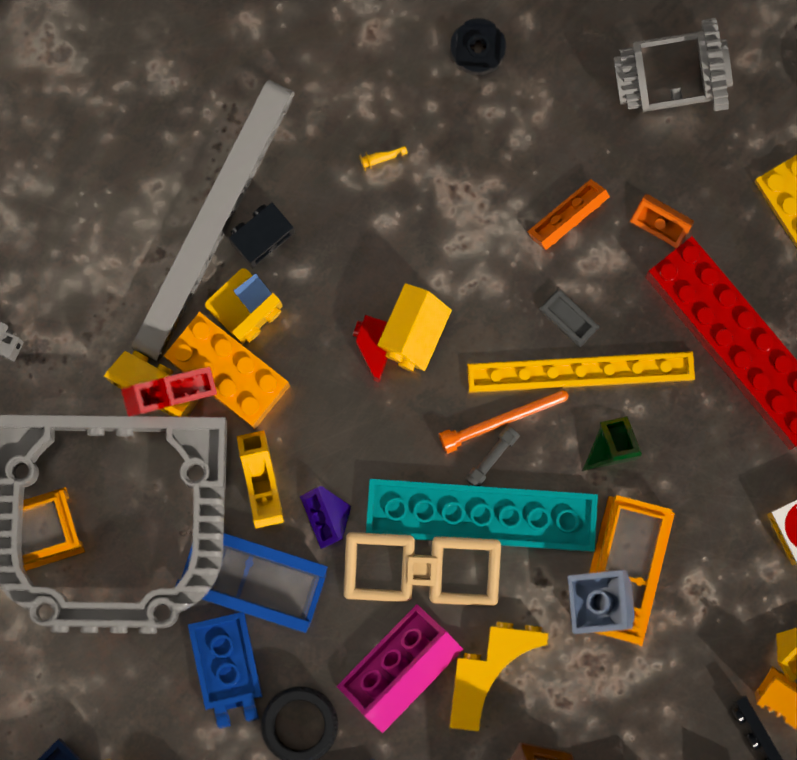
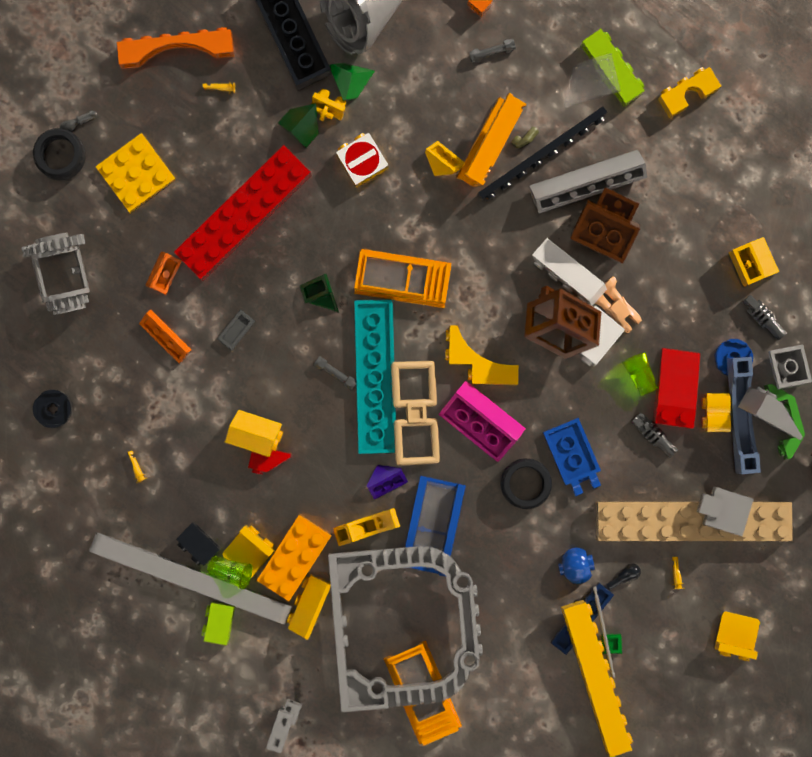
camera: 100 degrees left, 5 degrees up
red slope [121,367,217,417] -> none
blue tile [188,612,263,729] -> none
medium blue tile [234,274,272,313] -> none
orange piece [438,390,568,454] -> none
yellow tile [467,351,695,393] -> none
sand blue slope [568,570,634,634] -> none
none -> lime brick [202,601,235,645]
none -> clear neon green plant [207,557,252,590]

